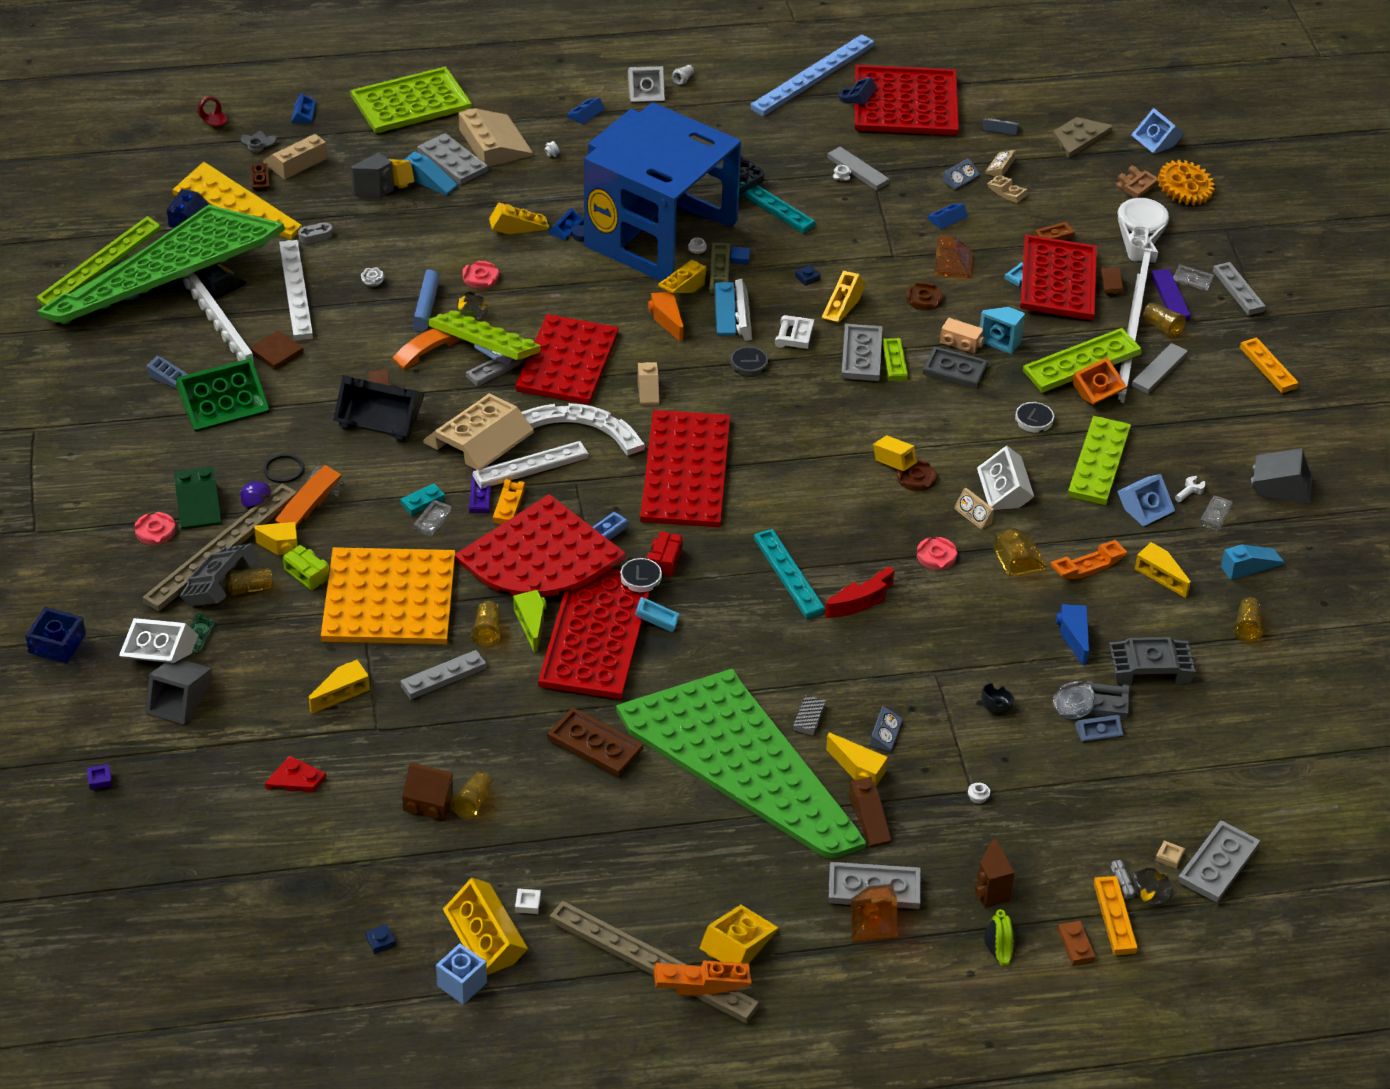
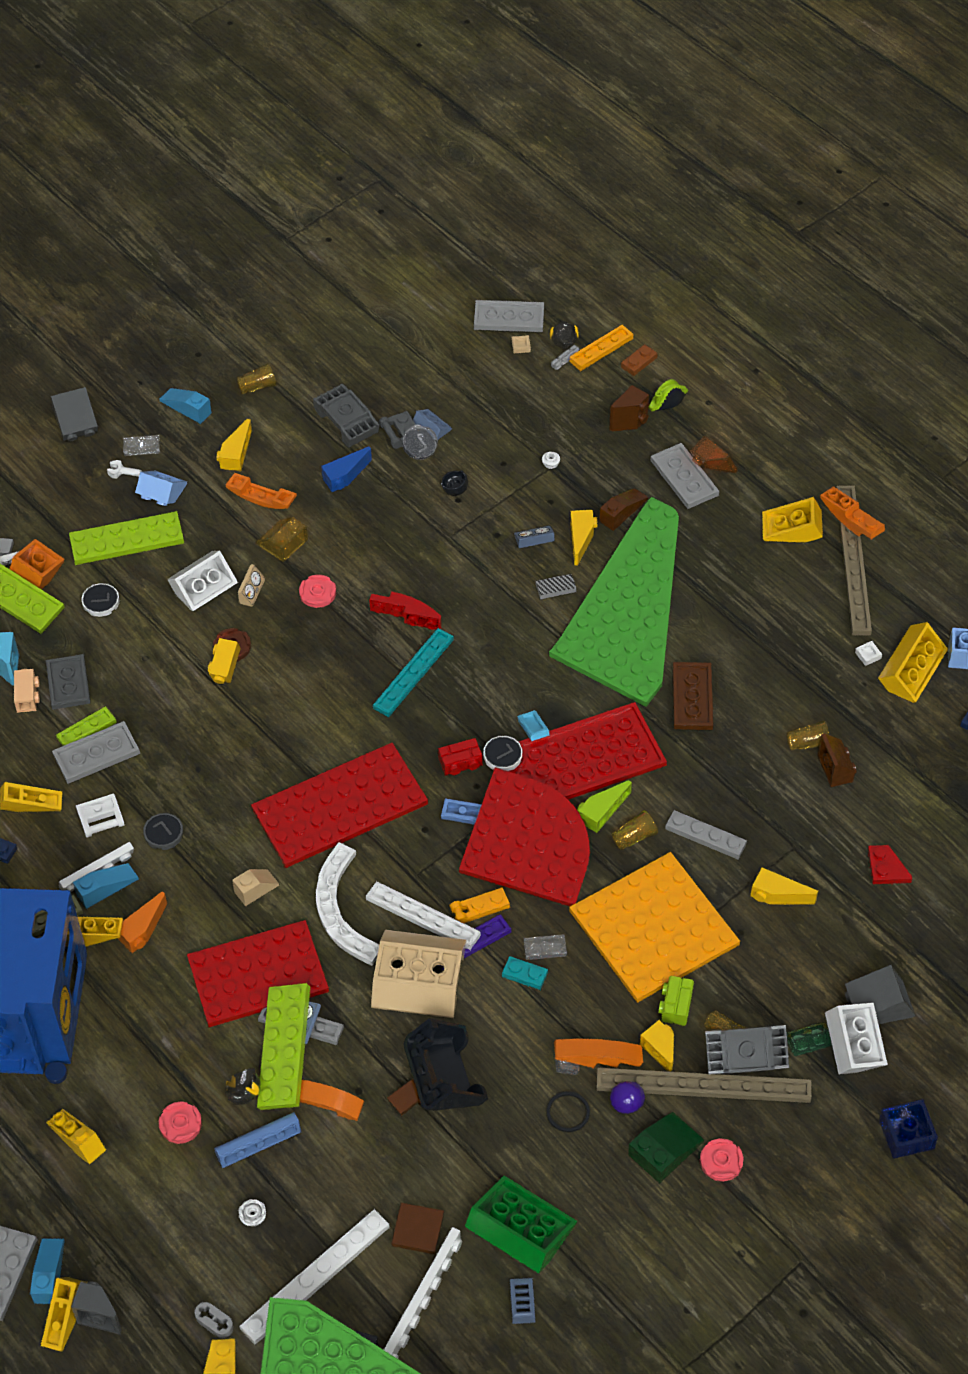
camera: 120 degrees left, 10 degrees up
blue slope [548,208,584,240] -> none

